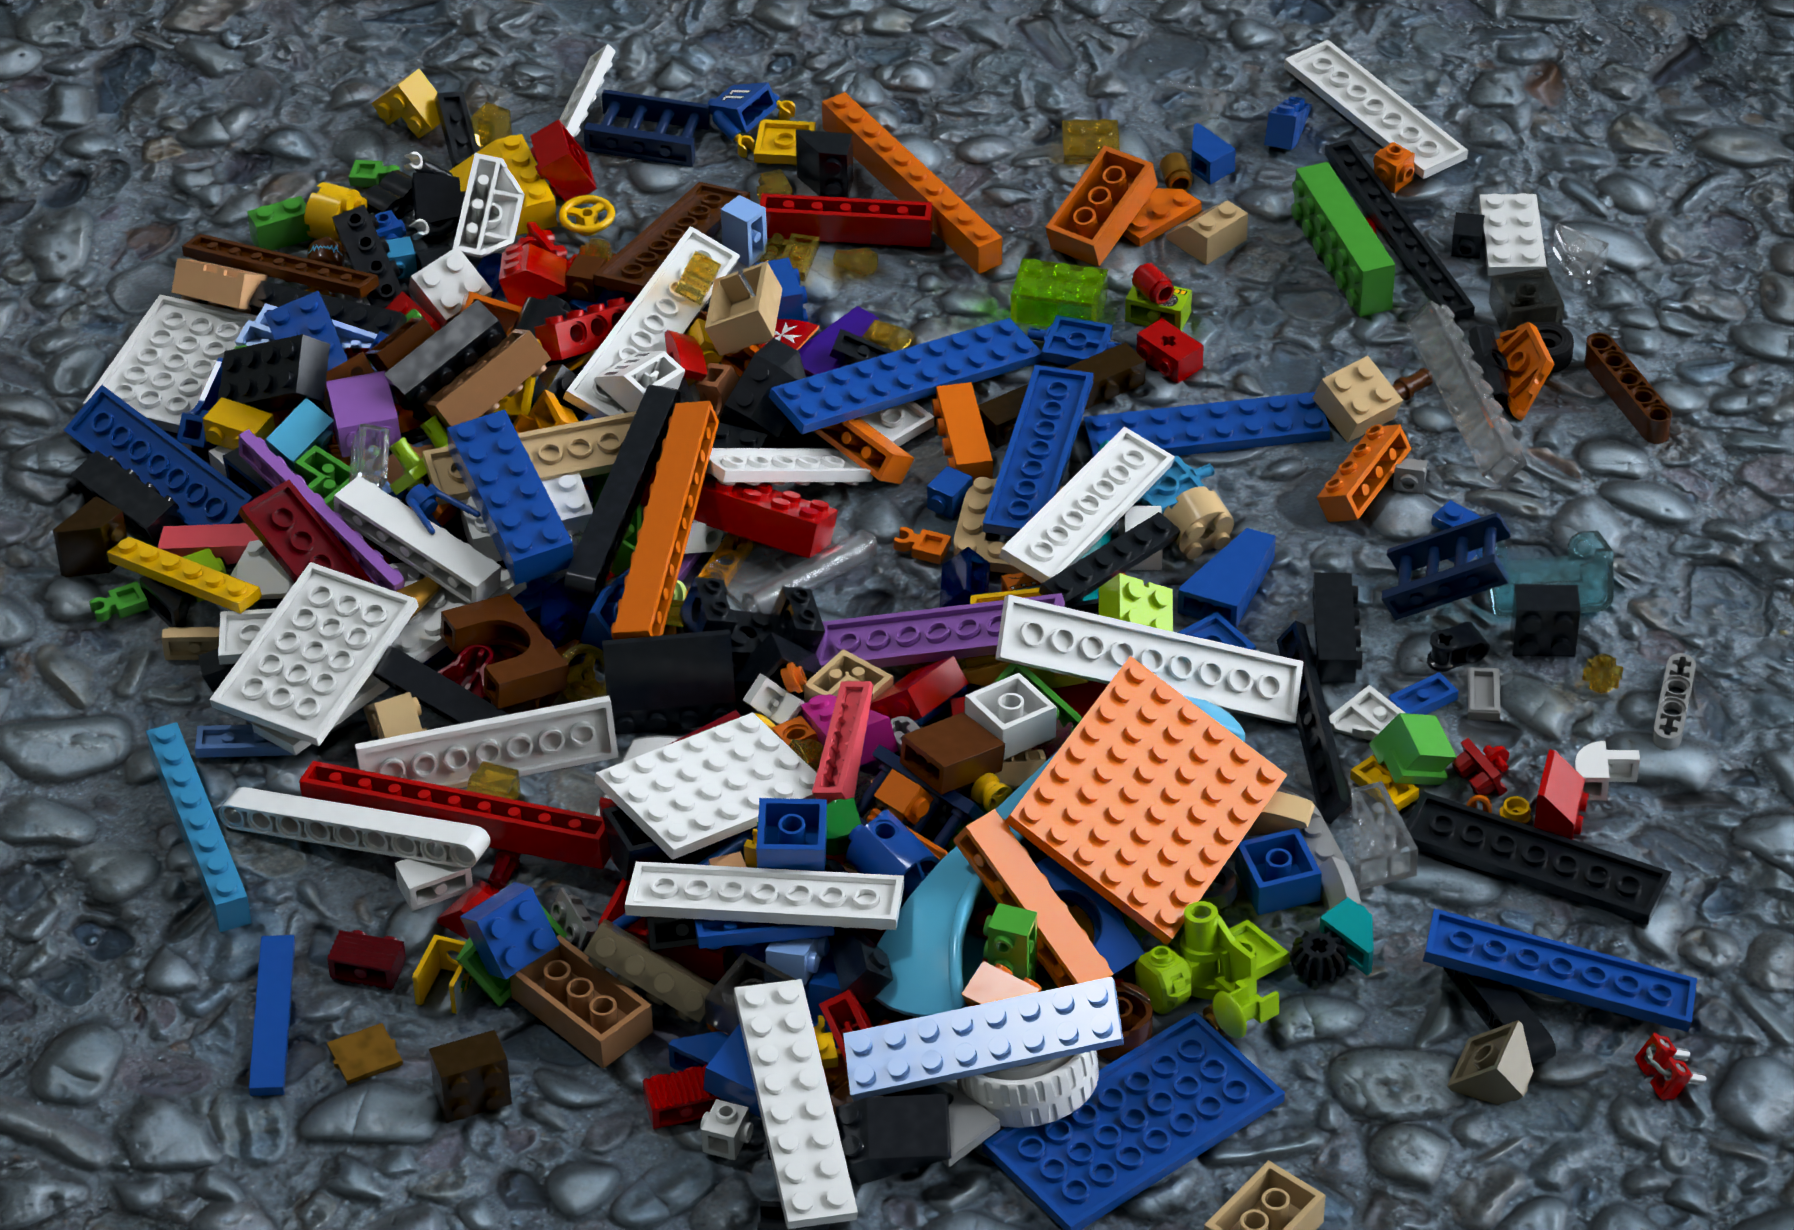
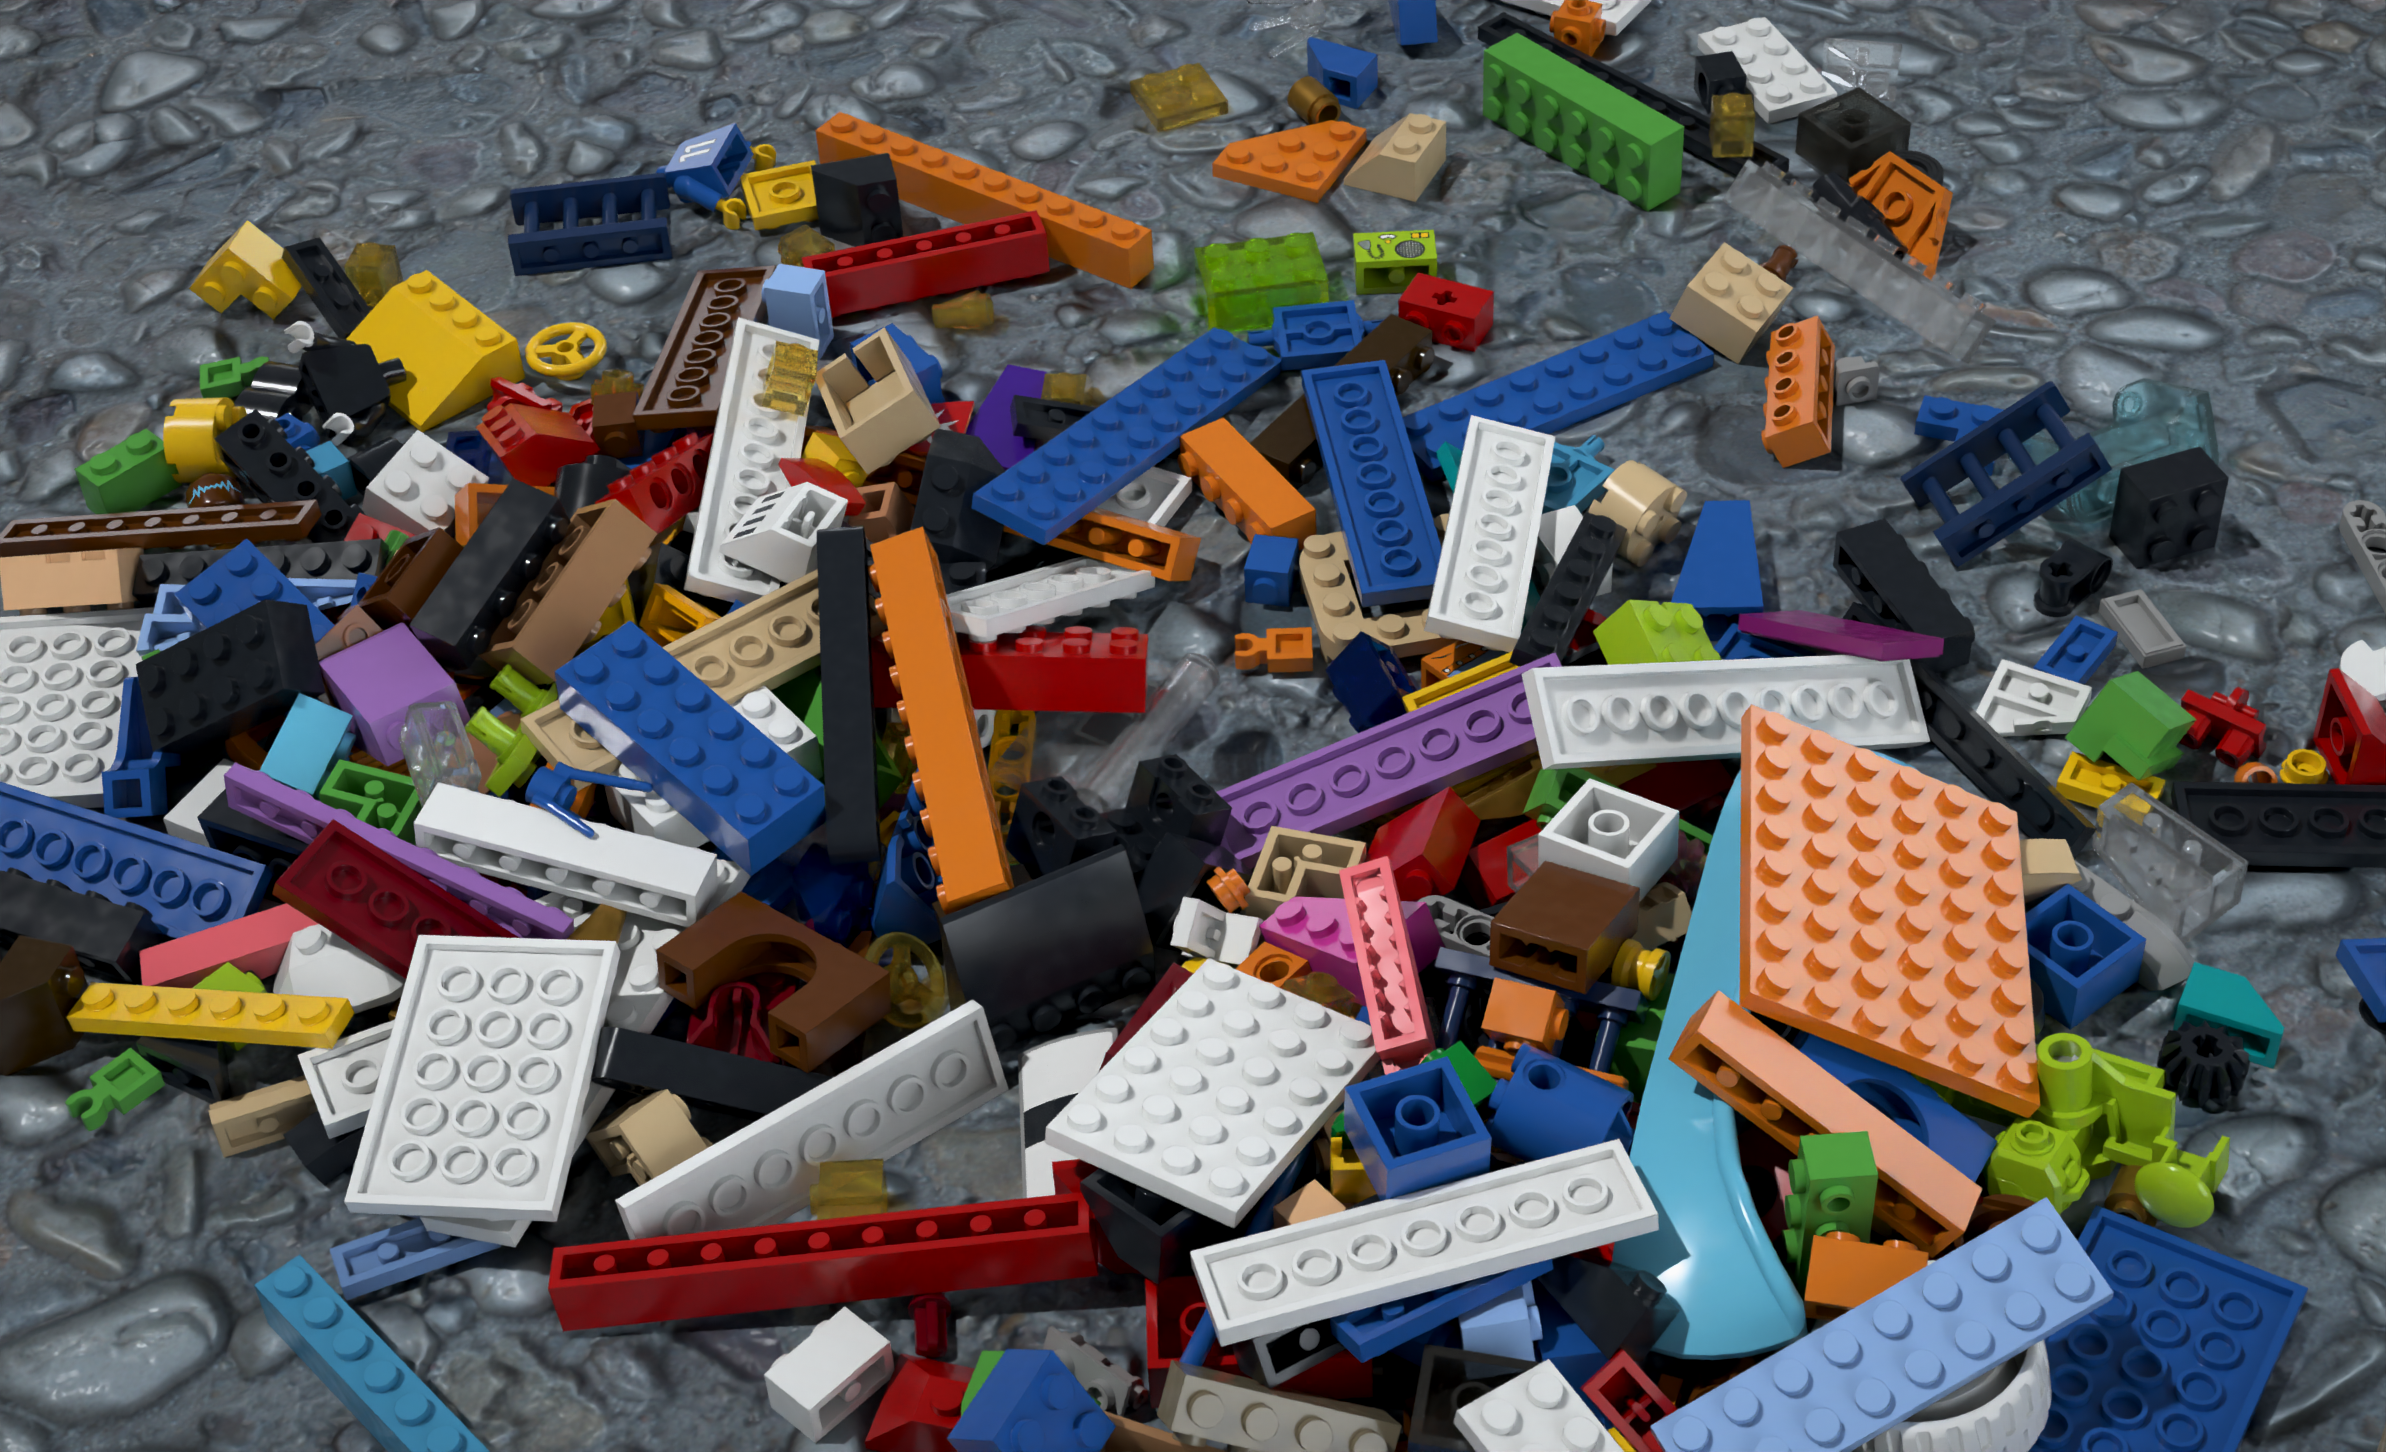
camera: 20 degrees left, 0 degrees up
yellow brick [202,397,275,450] -> none
white beam [219,787,491,868] -> none
white wedge [453,153,525,258] -> none
red brick [530,119,597,202] -> none
white plate [559,44,615,138] -> none
clear yellow plate [758,233,820,282] -> none
orange brick [1045,145,1158,267] -> none
red brick [1132,263,1174,304] -> none
clear yellow gear [1582,654,1623,693] -> none
reddish brown beam [1584,332,1672,444] -> none
none -> clear yellow brick [1709,93,1755,157]
none -> magenta tile [1738,610,1944,662]

